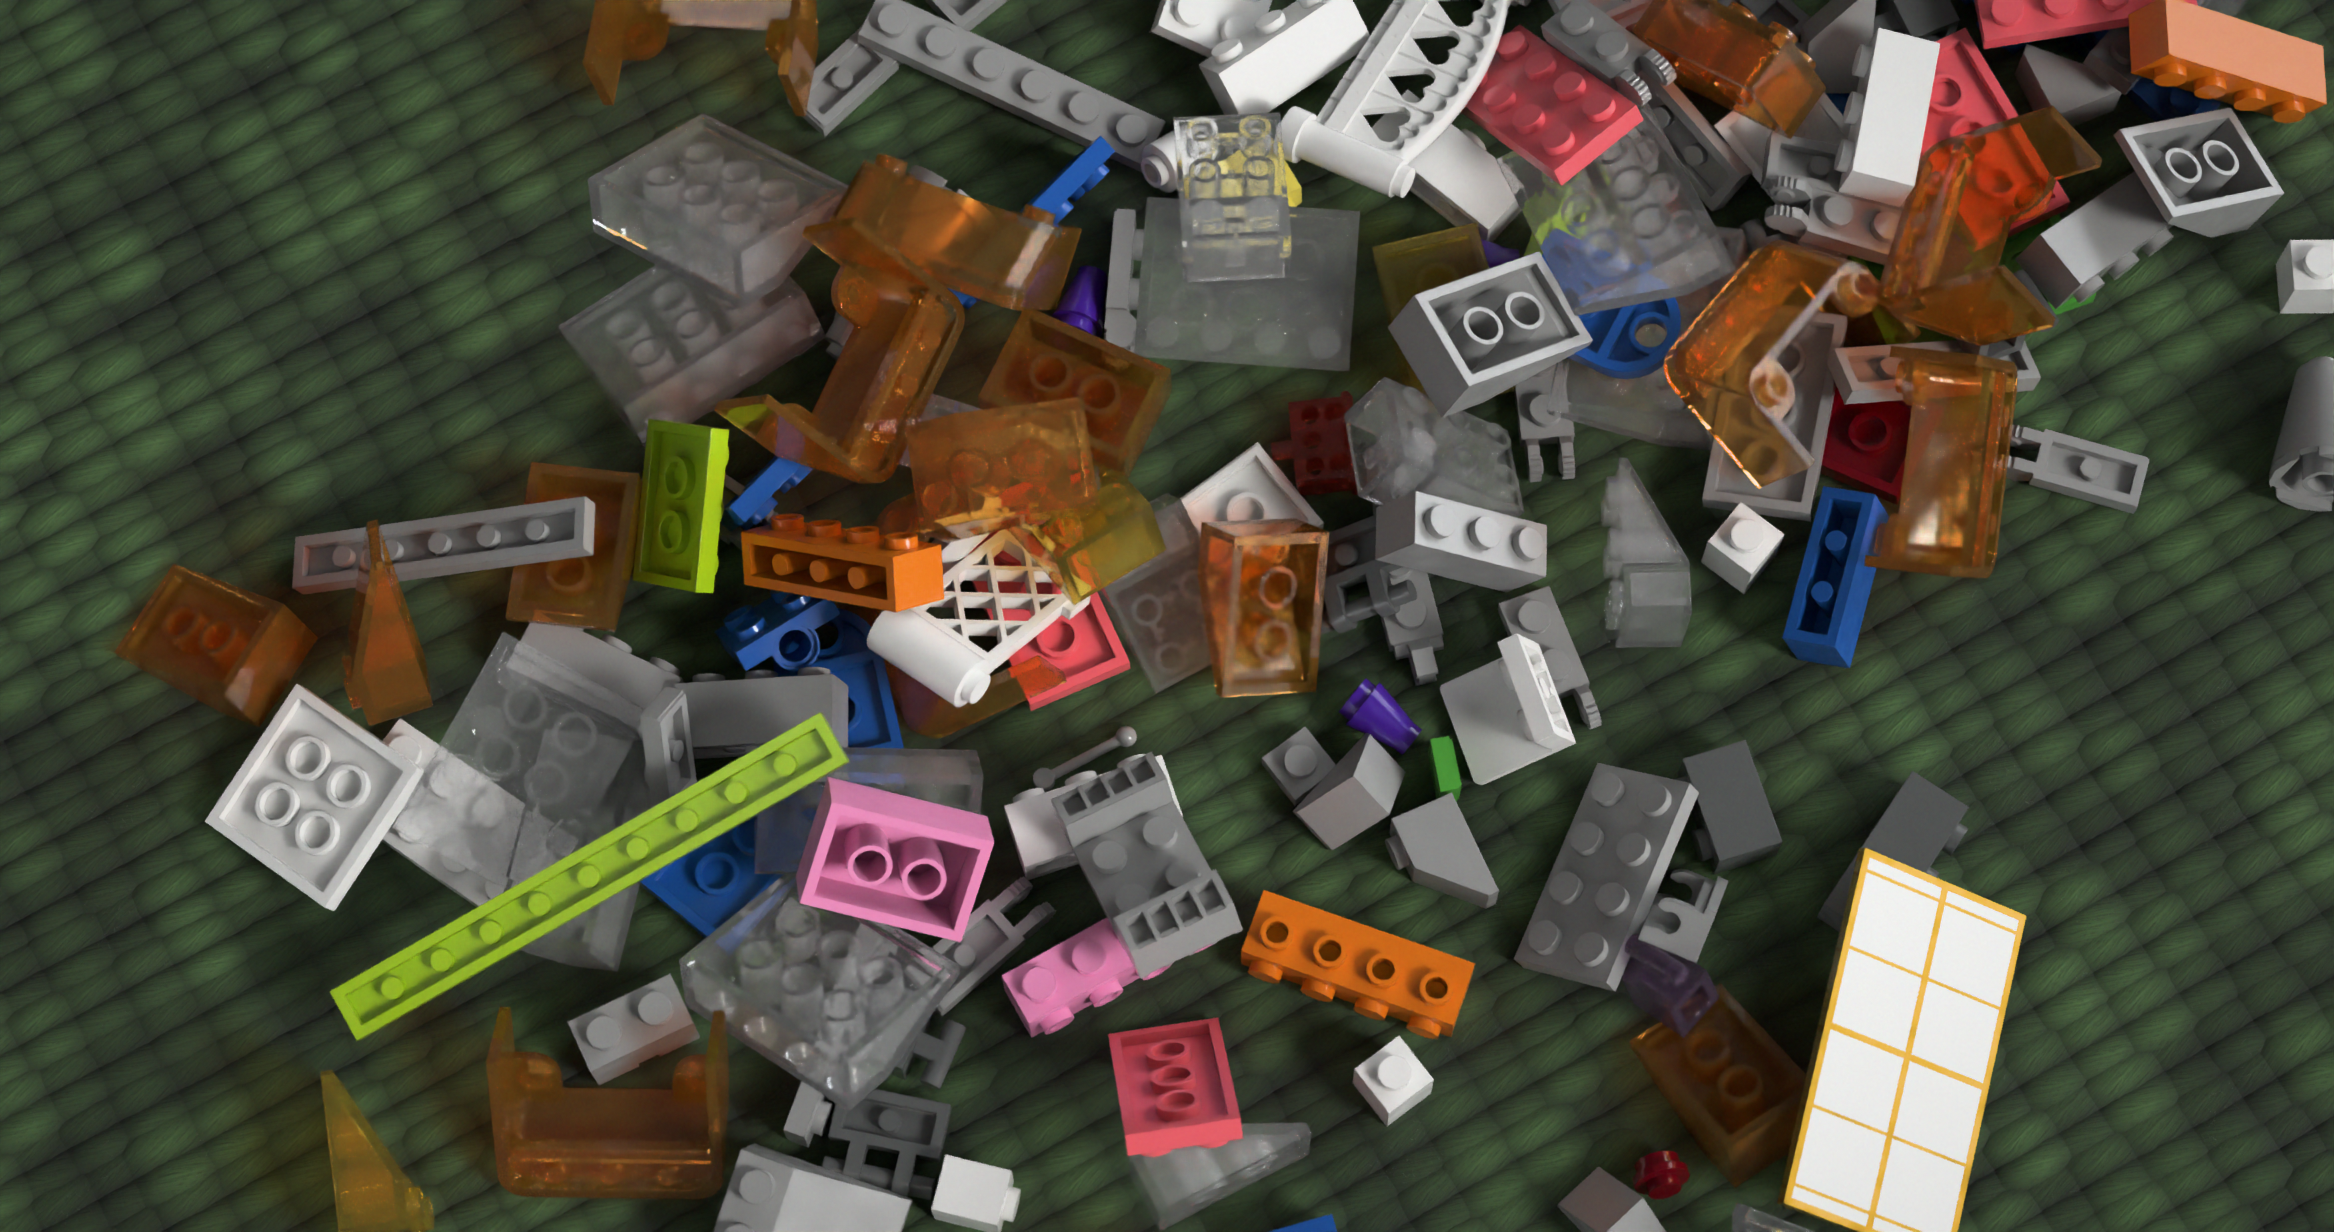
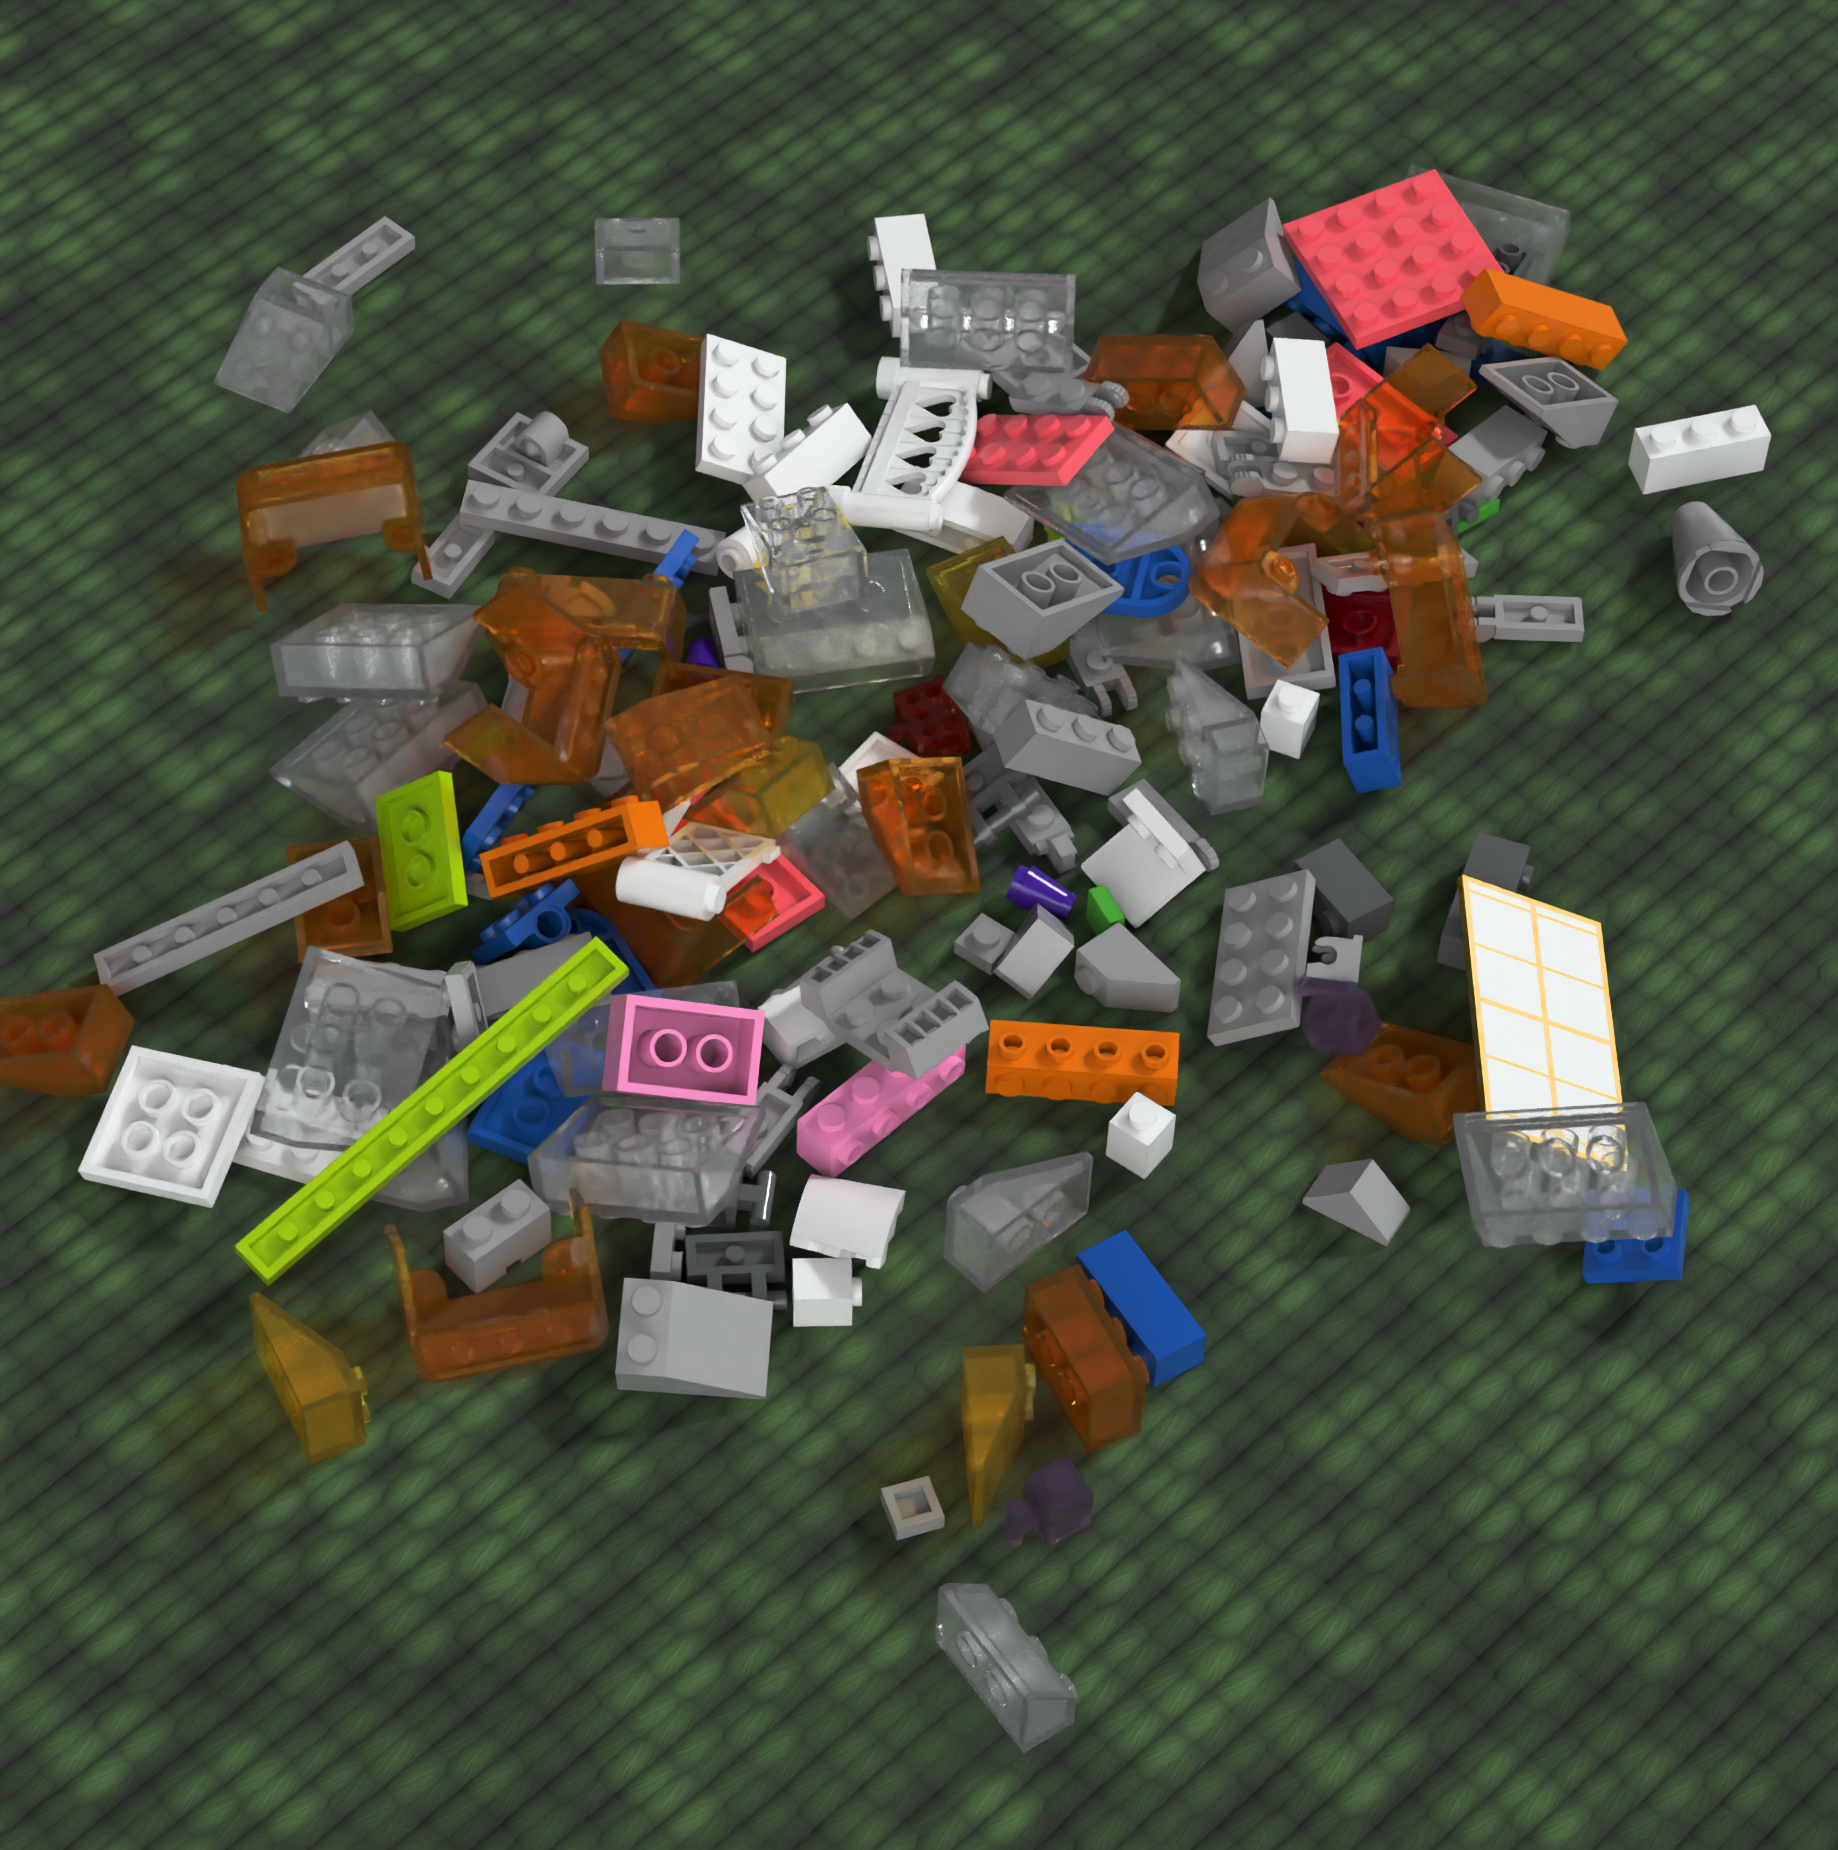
camera: 20 degrees left, 20 degrees down
clear orange slope [342,519,433,726] -> none
coral plate [1108,1017,1243,1157] -> none
dark red plate [1633,1151,1690,1200] -> none
none -> white slope [789,1174,906,1269]

